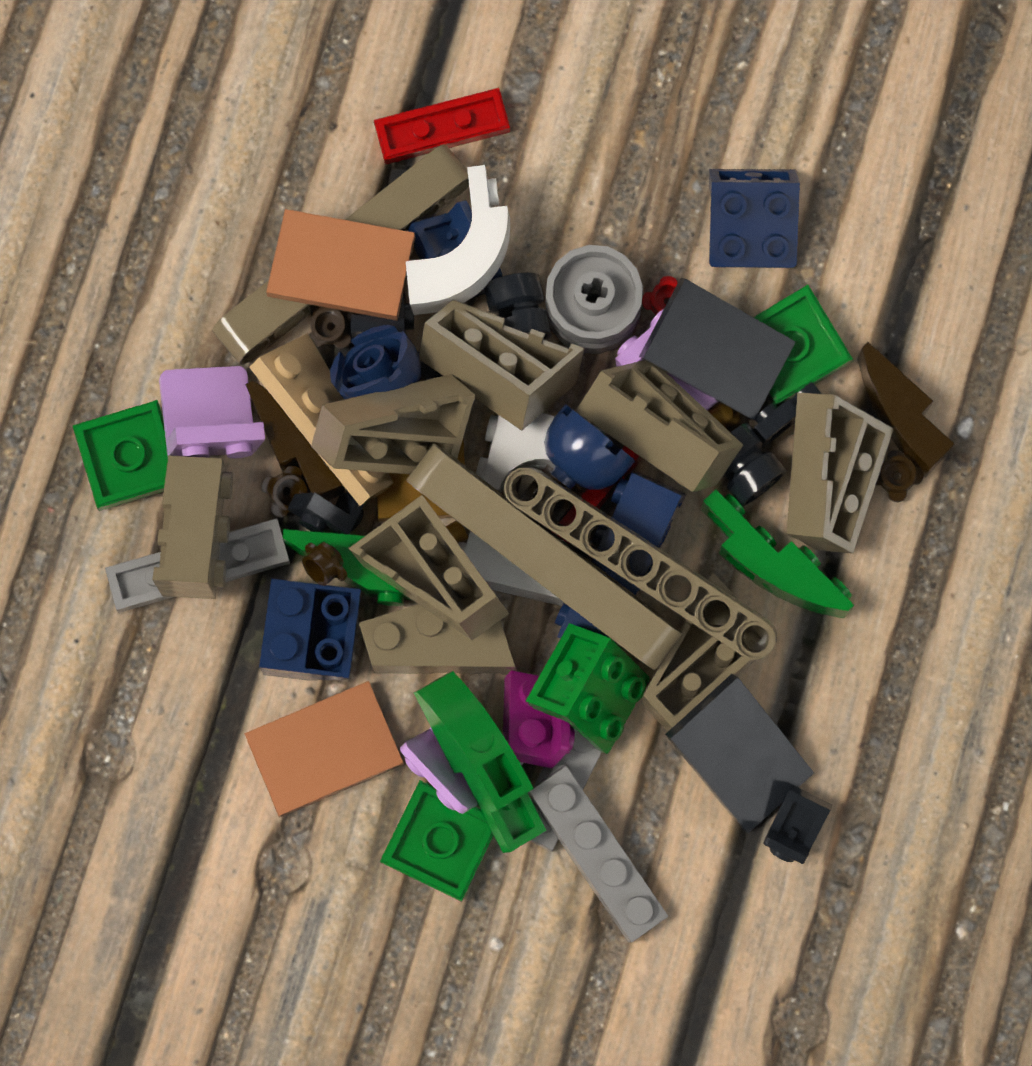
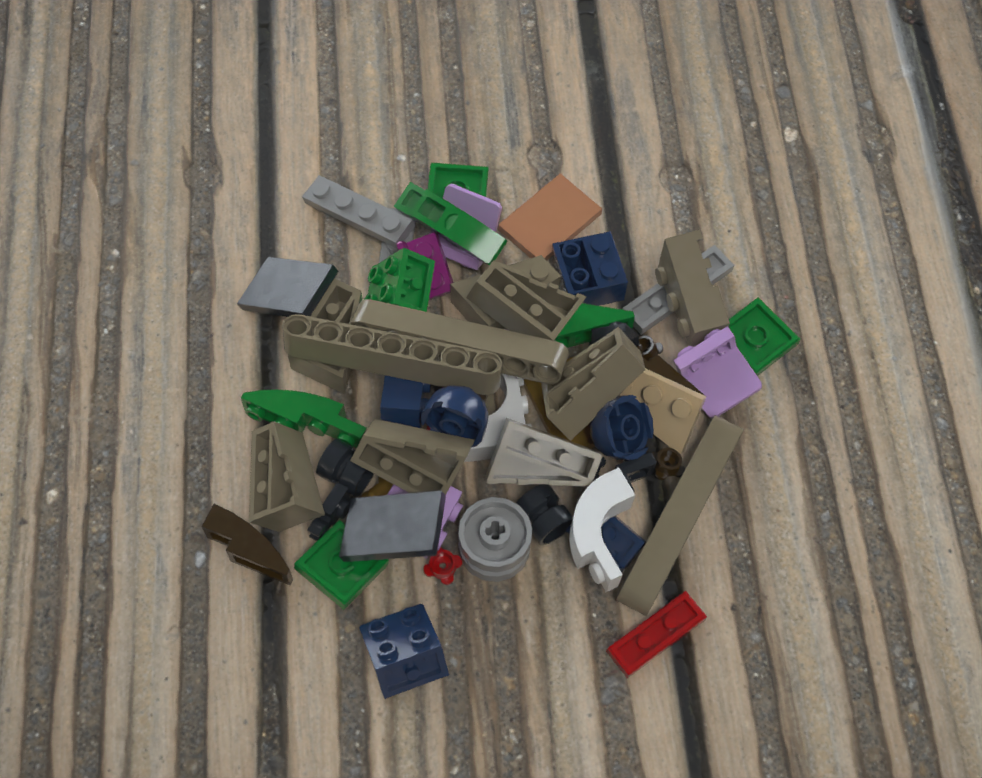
camera: 155 degrees right, 15 degrees down
nougat tile [266,209,416,321] -> none
dark brown plate [302,542,347,586] -> none
black bracket [763,785,832,864] -> none
dark brown plate [876,450,924,503] -> none

